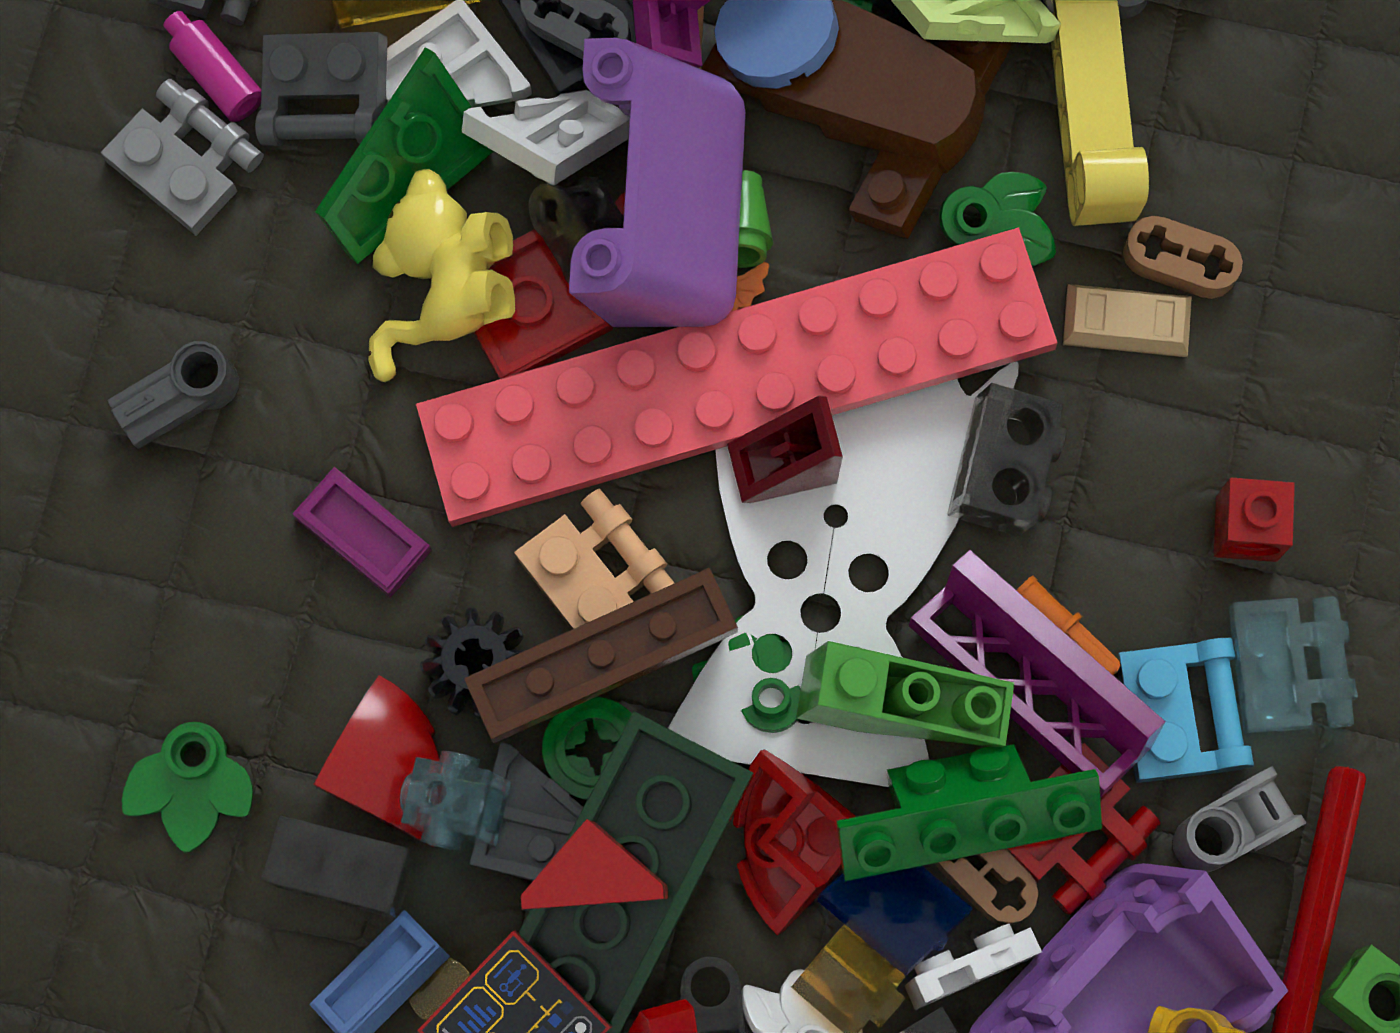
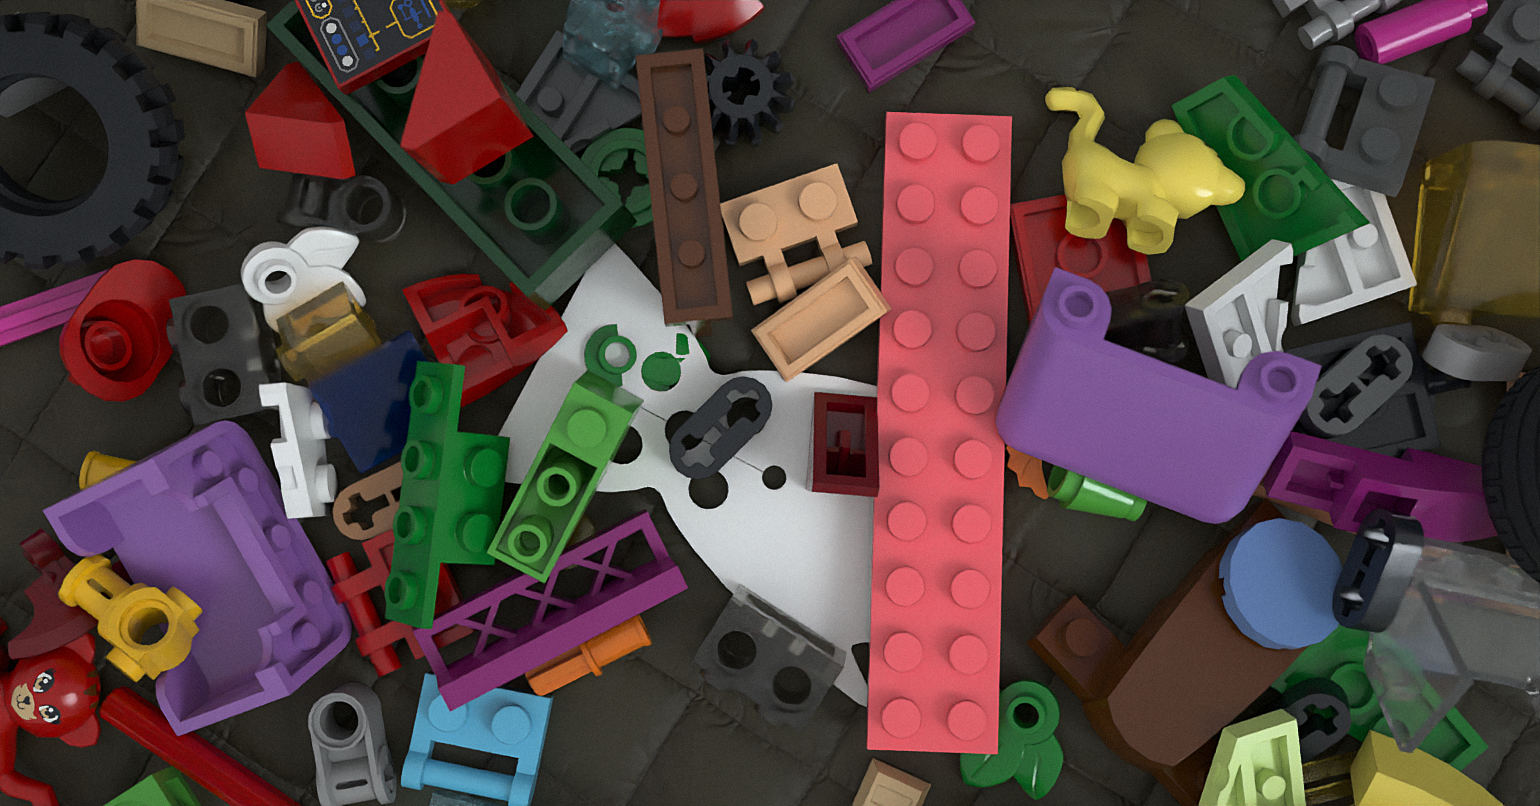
camera: 110 degrees right, 10 degrees up
none -> black beam [669,376,773,480]
none -> light nougat tile [751,257,892,382]

